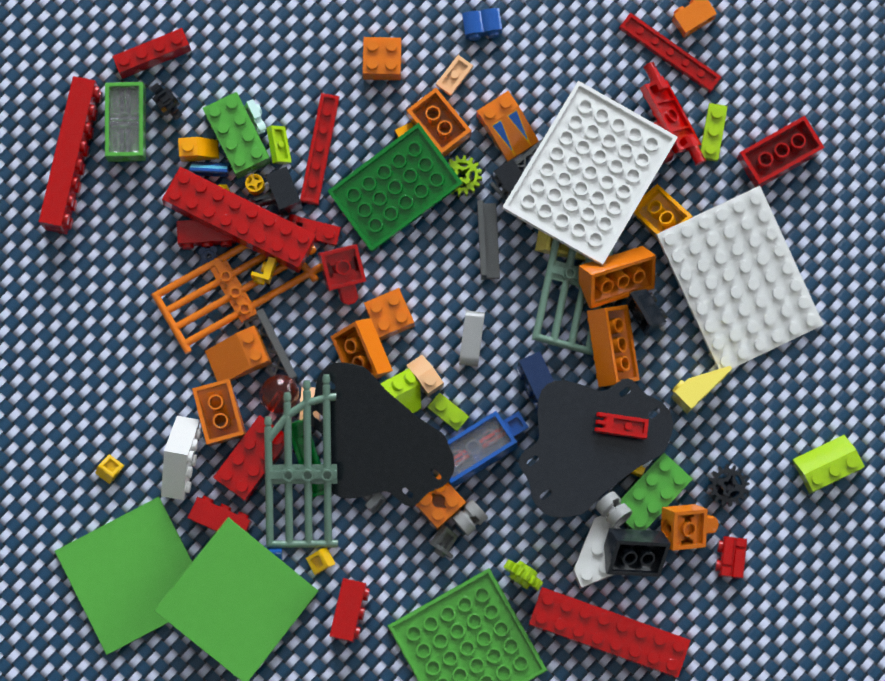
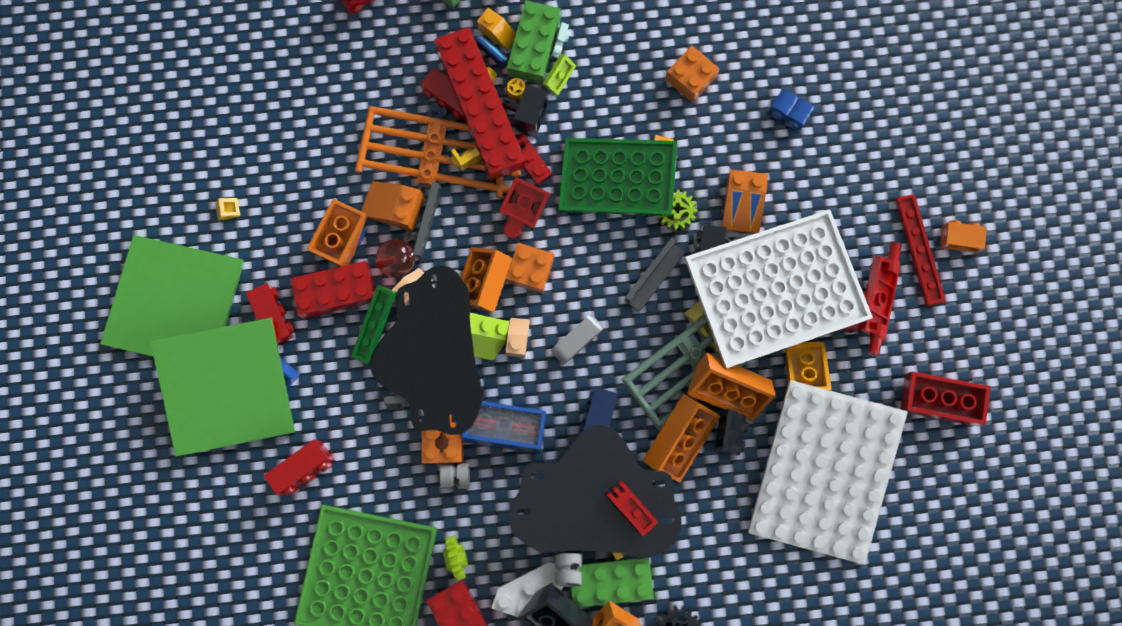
camera: 40 degrees right, 0 degrees up
white brick [161,416,202,500] -> none
sand green piece [264,374,338,548] -> none
red tile [300,93,340,206] -> none
yellow slope [306,548,335,575] -> none
orange brick [406,88,472,157] -> none
lime plate [427,392,469,432] -> none
dark grey bracket [430,525,459,559] -> none
light nougat plate [436,55,473,96] -> none
blue plate [503,411,529,437] -> none
light yellow slope [671,366,733,414] -> none
lime plate [700,103,728,162] -> none

